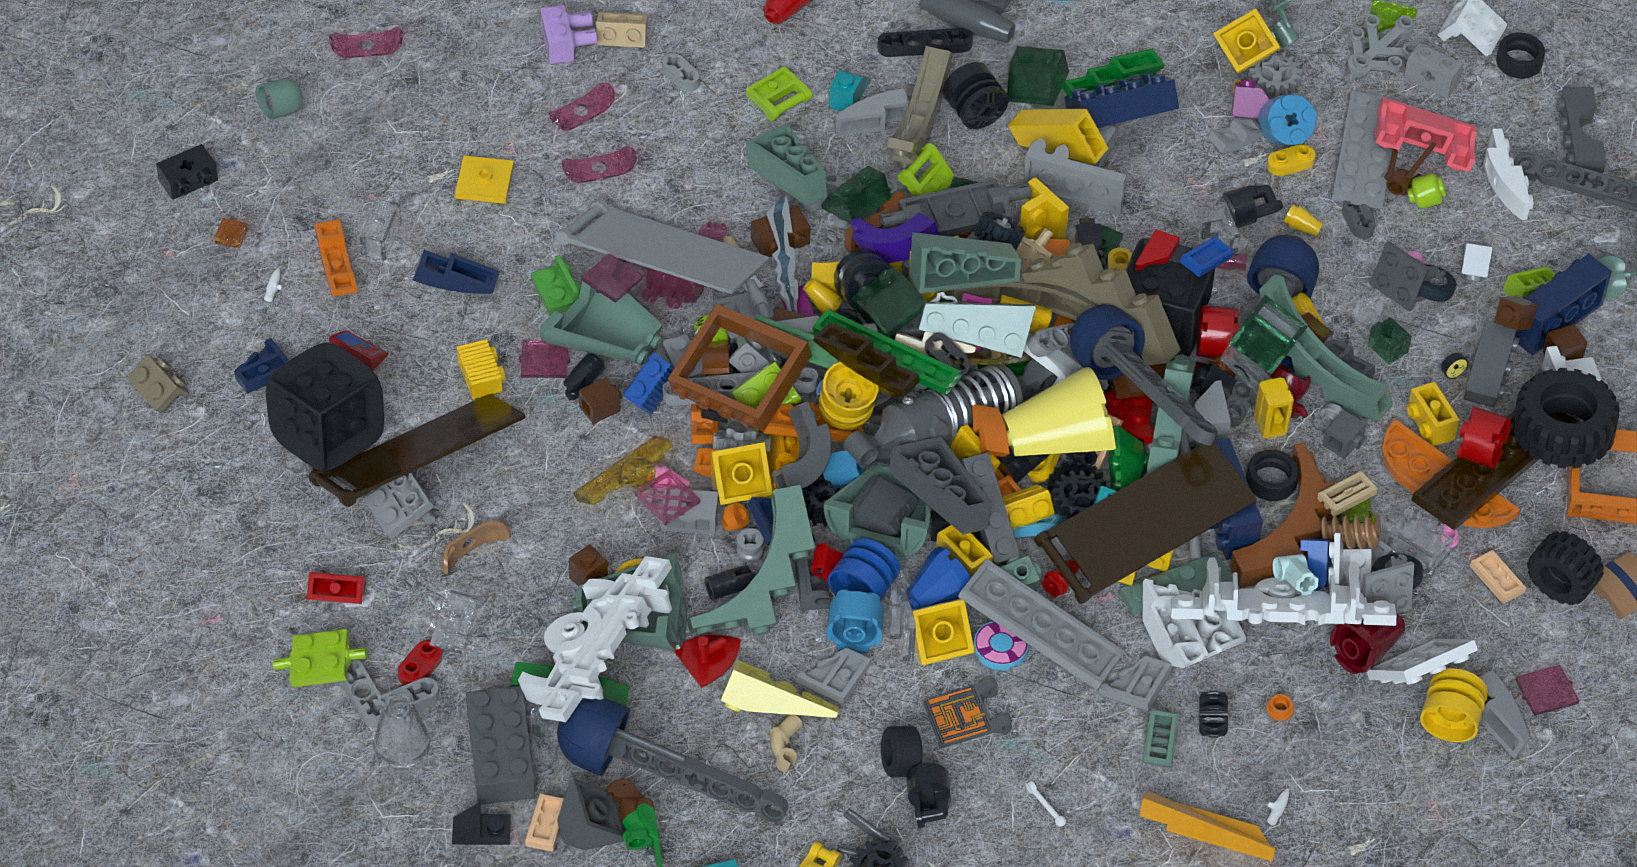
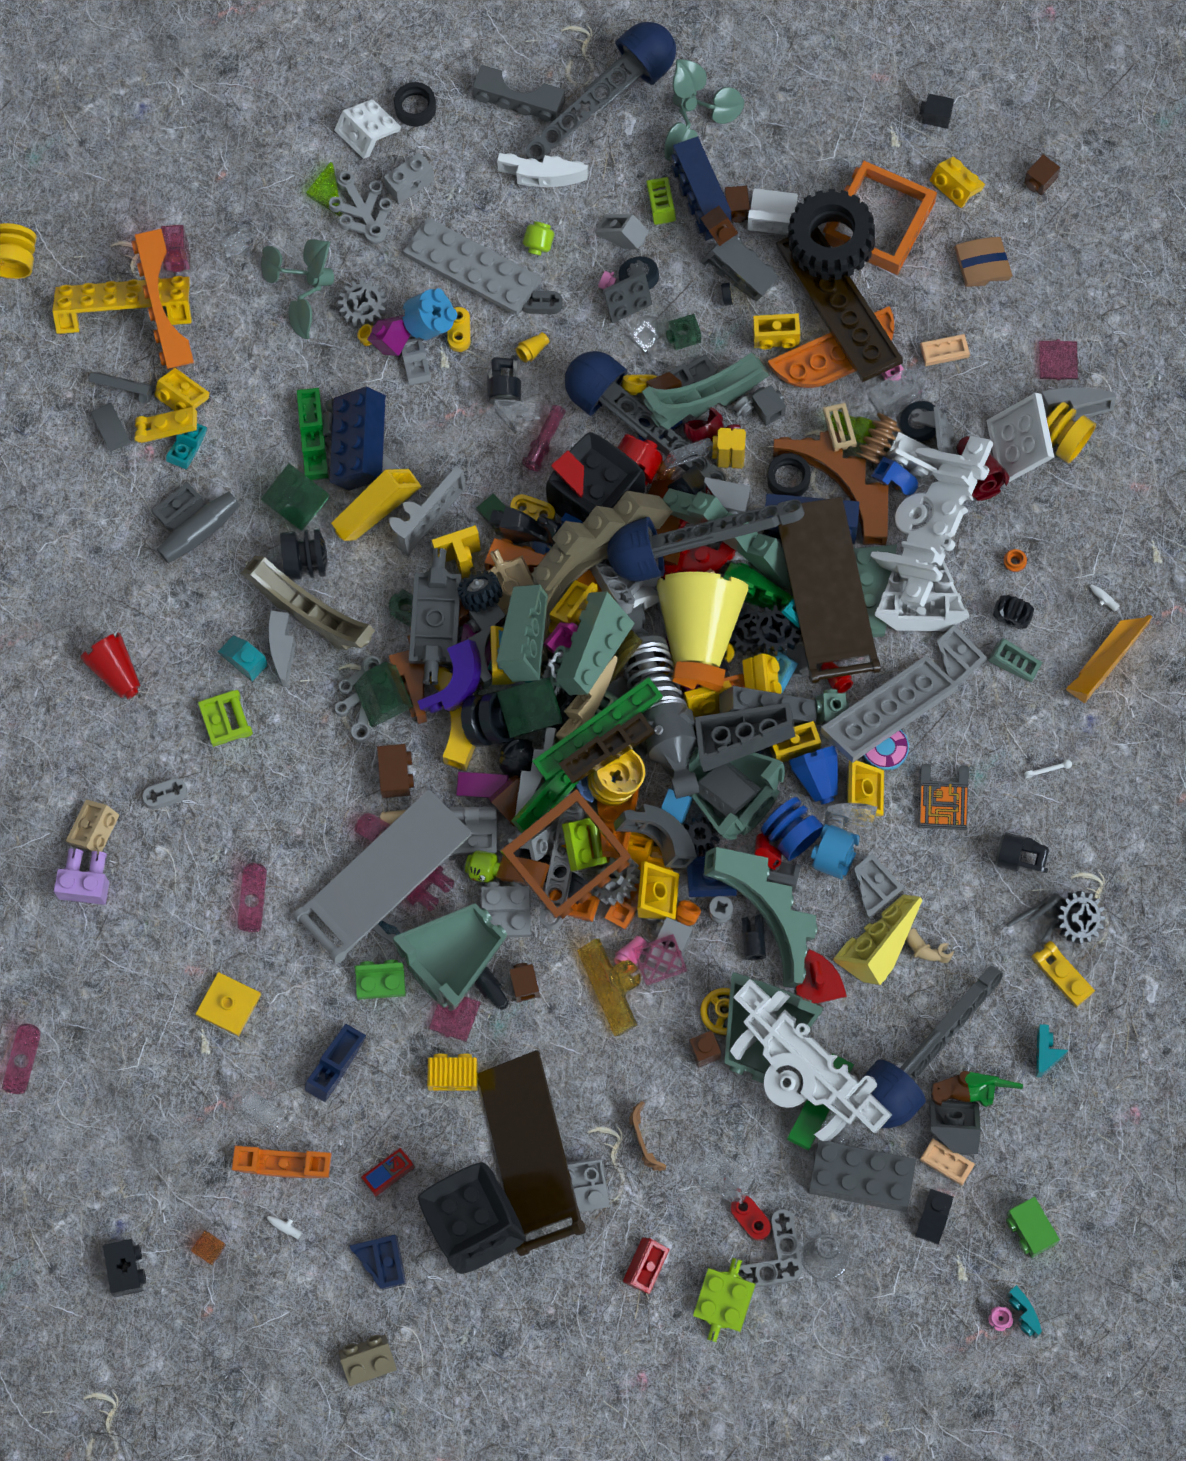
camera: 65 degrees left, 20 degrees up
sand green helmet [256,78,303,119] -> none
clear pink piece [548,82,615,131] -> none
clear pink piece [581,253,643,303] -> none
blue brick [622,352,675,415] -> none
sand green wedge [746,123,827,206] -> none
light grey sword [766,197,798,313] -> none
yellow cone [803,278,841,314] -> none
black beam [877,28,973,57] -> none
black tyre [881,725,923,778] -> none
lime plate [897,143,956,197] -> none
black beam [924,333,970,376] -> none
blue tile [1180,236,1234,277] -> none
yellow slope [1213,8,1281,74] -> none
clear green piece [1229,295,1308,375] -> none
light aqua piece [1273,554,1318,596] -> none
coral bracket [1374,97,1477,172] -> none
reddish brown plant [1384,142,1436,196] -> none
red brick [1456,406,1511,468] -> none
black tyre [1527,531,1604,605] -> none

